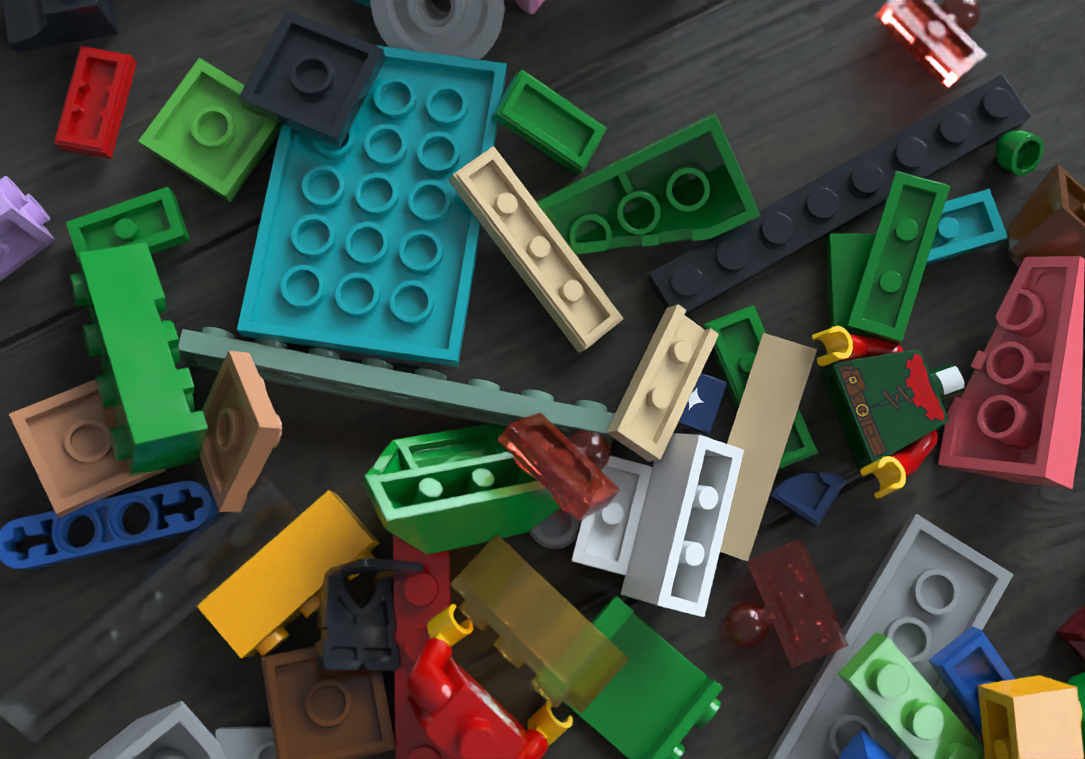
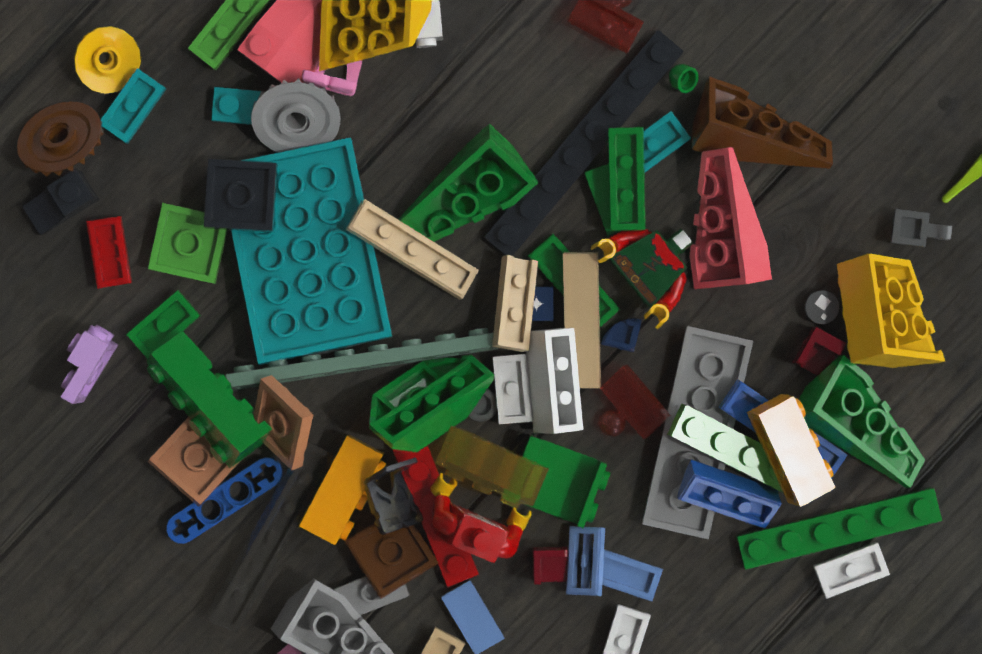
camera: 15 degrees left, 10 degrees up
green tile [491,69,607,175] -> none
clear red plate [498,412,620,521] -> none

